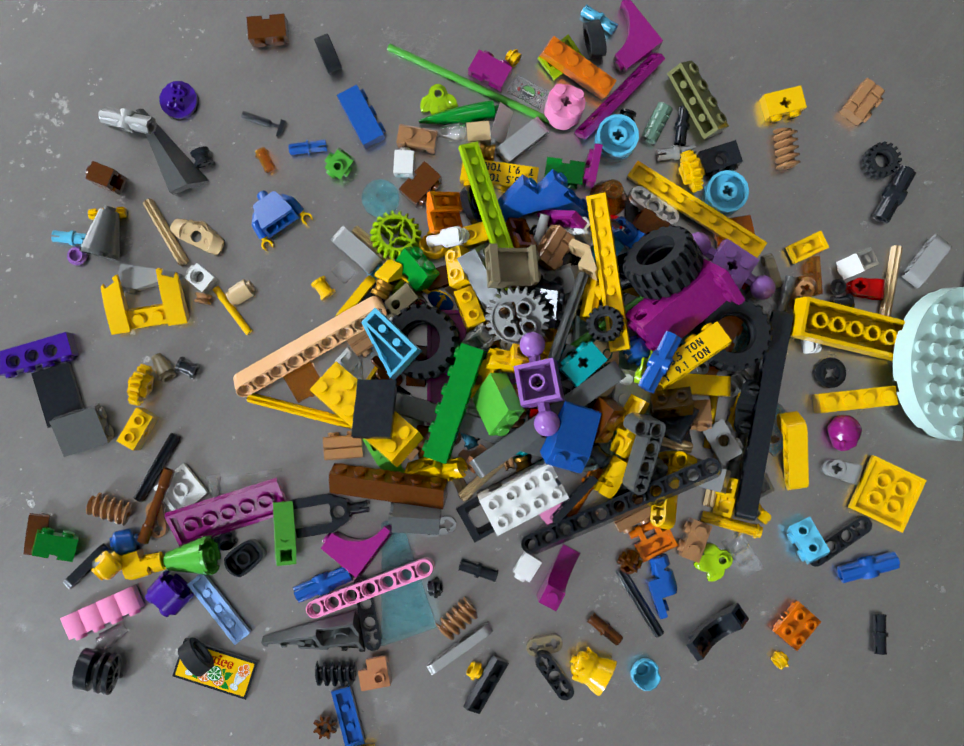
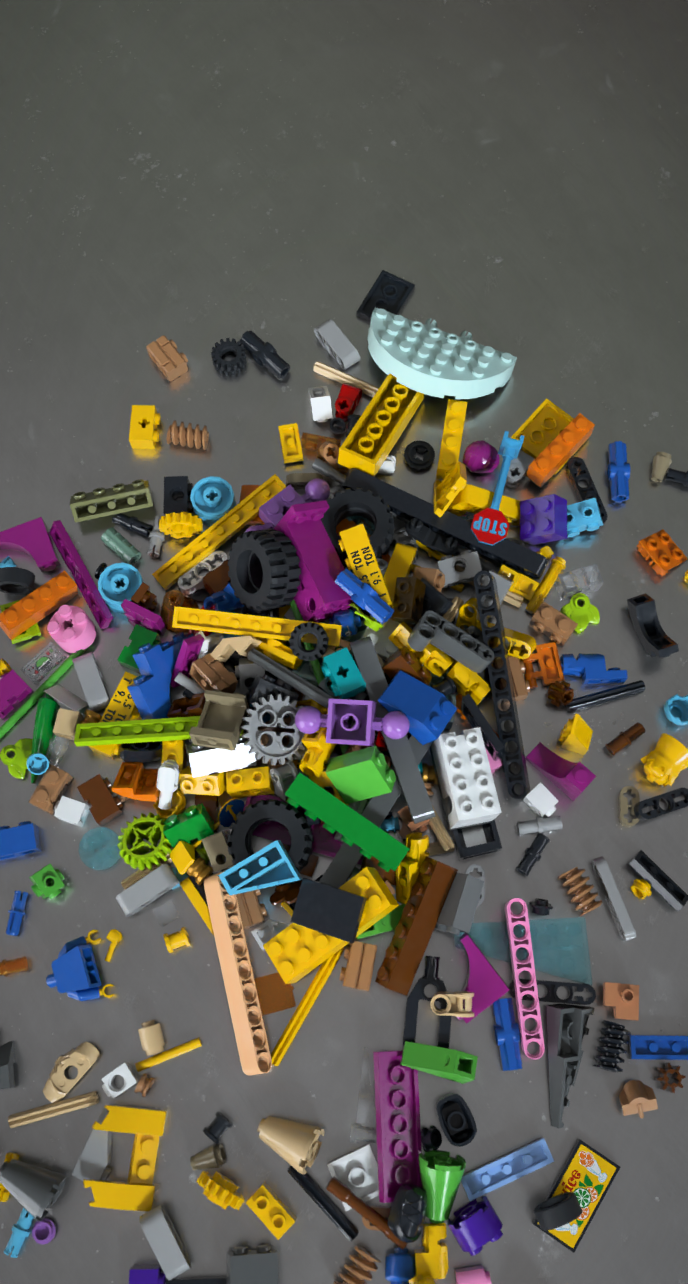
camera: 75 degrees left, 15 degrees down
none -> medium azure wheel [26,753,49,775]
none -> yellow hand [105,929,122,962]
none -> reddish brown slope [131,582,158,612]
none -> light grey beam [139,1205,191,1280]
none -> tan cone [257,1116,324,1175]
none -> black piece [388,1183,427,1243]
none -> tan piece [430,991,474,1017]
none -> yellow wing [434,461,467,517]
none -> dark azure piece [470,431,525,546]
none -> light grey pin [517,816,562,835]
none -> dark purple brick [520,494,567,545]
none -> orange brick [526,413,595,488]
none -> yellow slope [558,713,593,755]
none -> medium nougat piece [619,1080,658,1118]
none -> dark tan cone [651,452,672,483]

